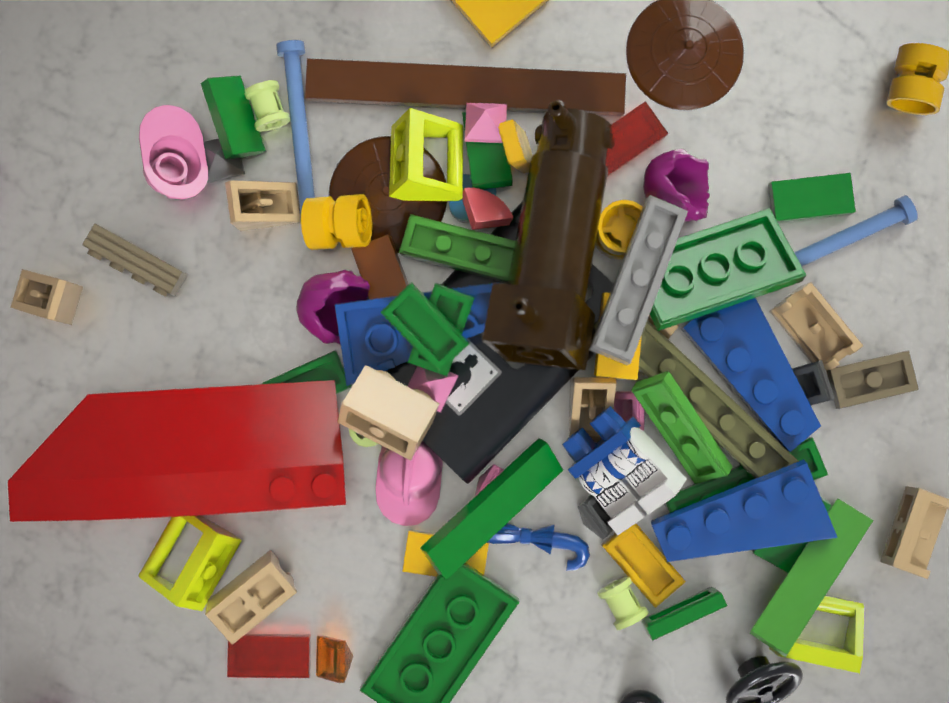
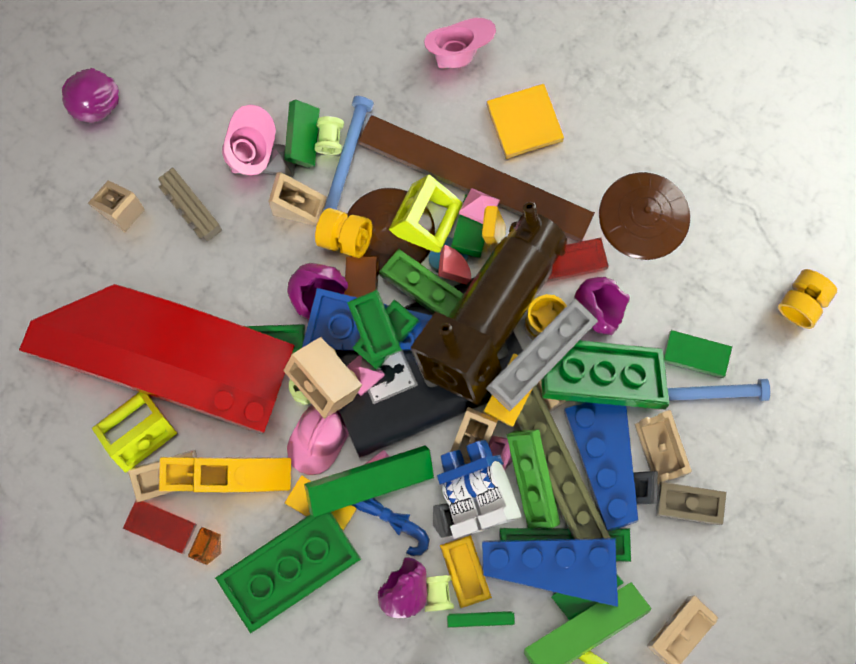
camera: 25 degrees right, 10 degrees down
none -> yellow slope [159,457,291,492]
none -> magenta hair [378,557,428,619]

